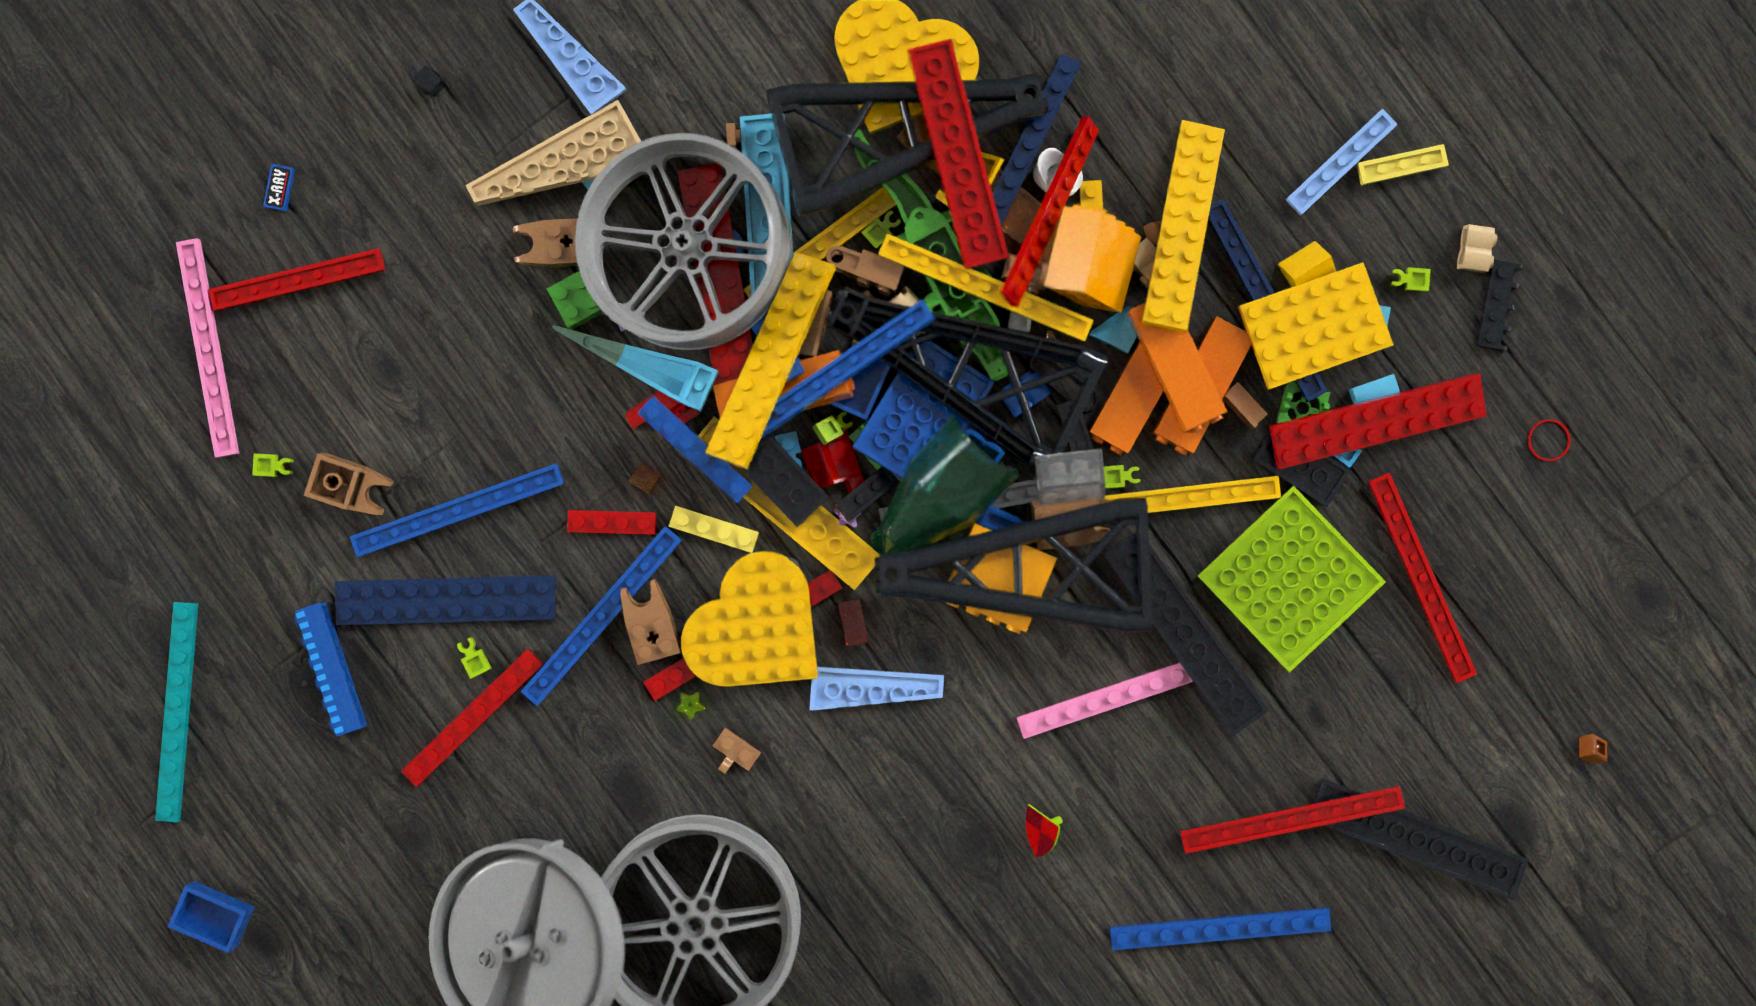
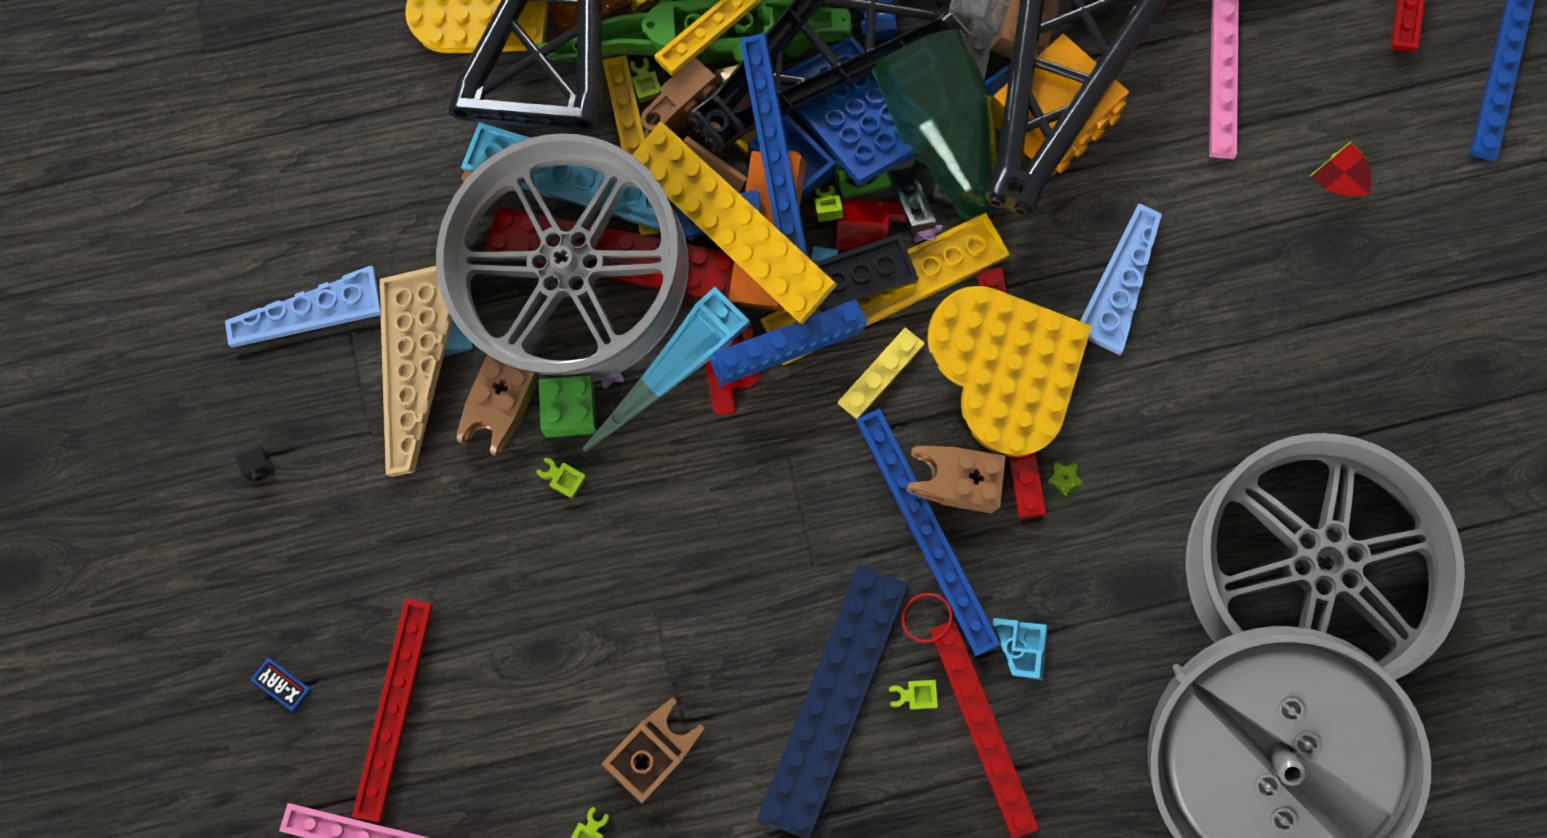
camera: 60 degrees left, 15 degrees down
blue plate [350,463,565,557] -> none
red plate [567,510,656,535] -> none
clear orange slope [628,464,660,494] -> none
medium nougat plate [713,727,761,774] -> none
clear red plate [838,599,868,646] -> none
none -> lime plate [536,458,587,500]
none -> red piece [901,593,953,643]
none -> medium azure slope [993,618,1048,680]

